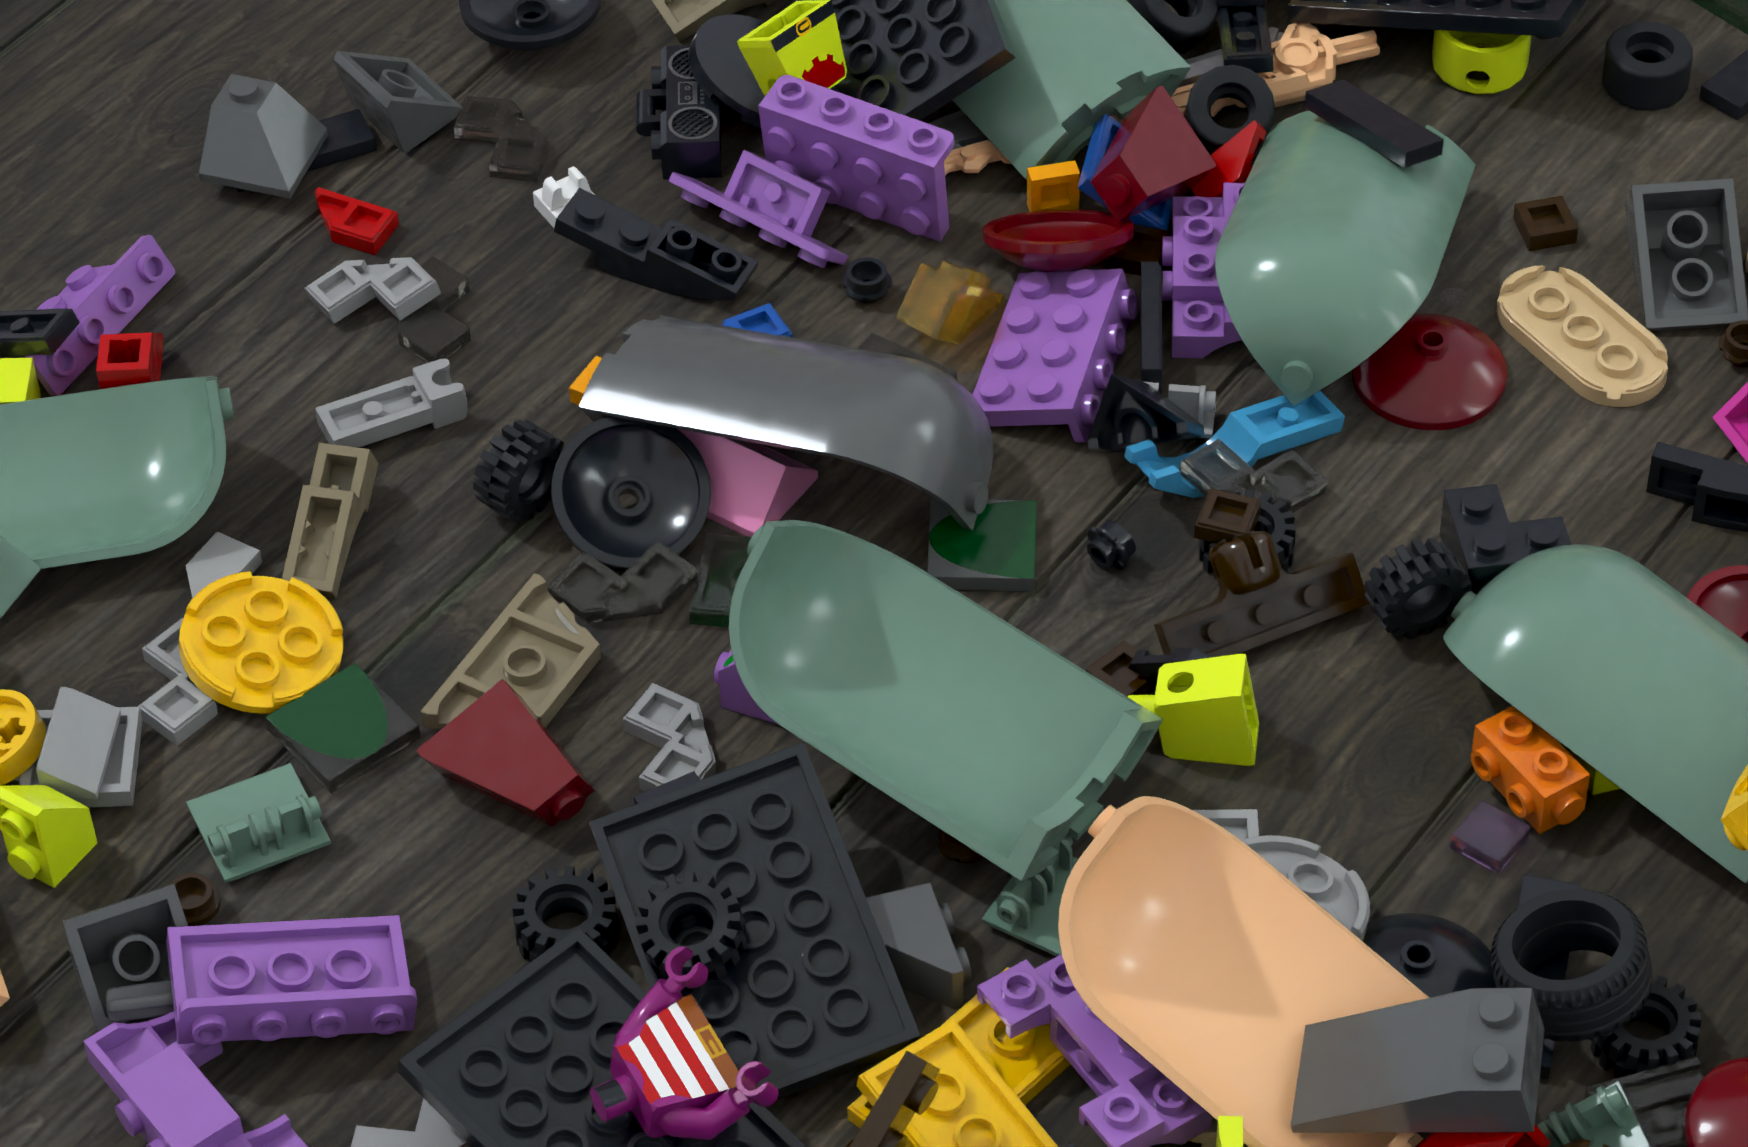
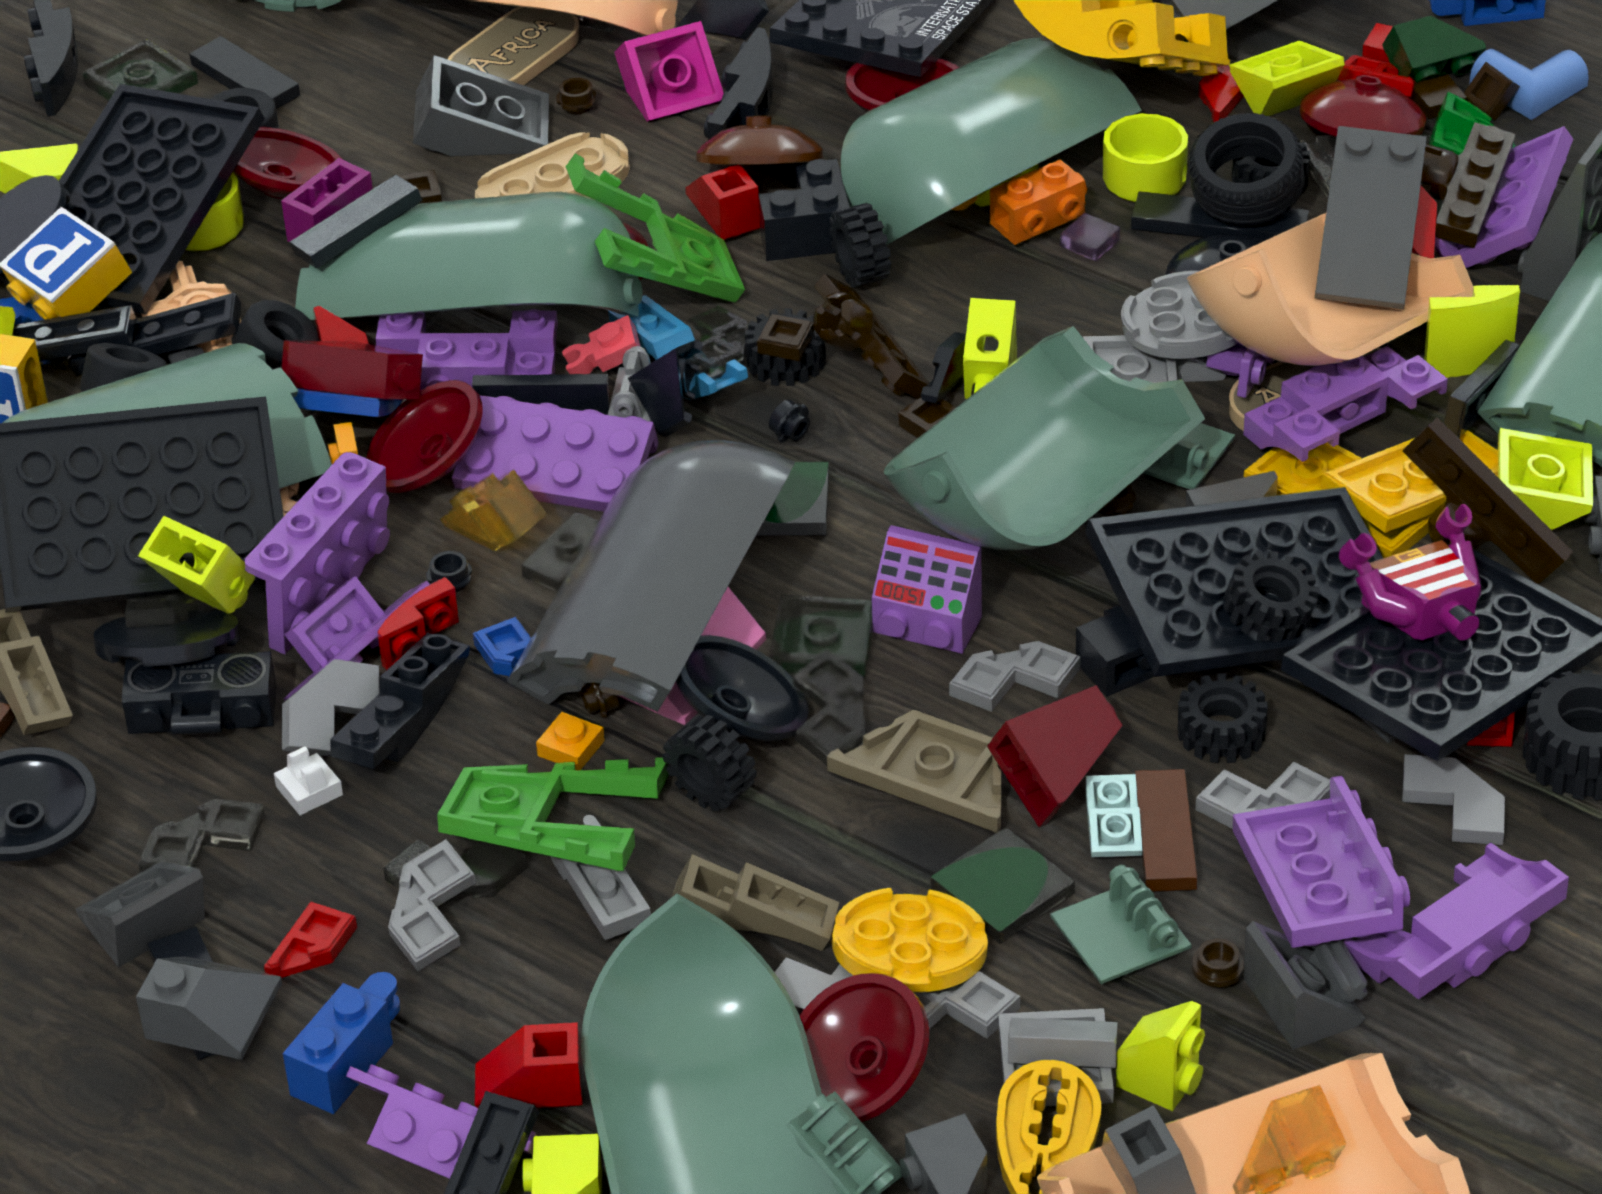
camera: 90 degrees left, 5 degrees down
none -> dark red dish [232,127,343,199]
none -> magenta brick [281,158,373,242]
none -> light grey tile [282,659,379,756]
none -> blue brick [283,972,400,1114]
none -> red slope [377,577,459,671]
none -> bright green wing [437,758,669,871]
none -> coral plate [562,315,641,374]
none -> bright green wing [565,154,745,303]
none -> red slope [685,164,760,240]
none -> reddish brown dish [696,116,823,164]
none -> dark red dish [800,973,929,1122]
none -> light aqua slope [1085,774,1142,857]
none -> neon yellow piece [1103,113,1188,202]
none -> reddish brown tile [1135,769,1197,891]
none -> light grey tile [1195,762,1330,829]

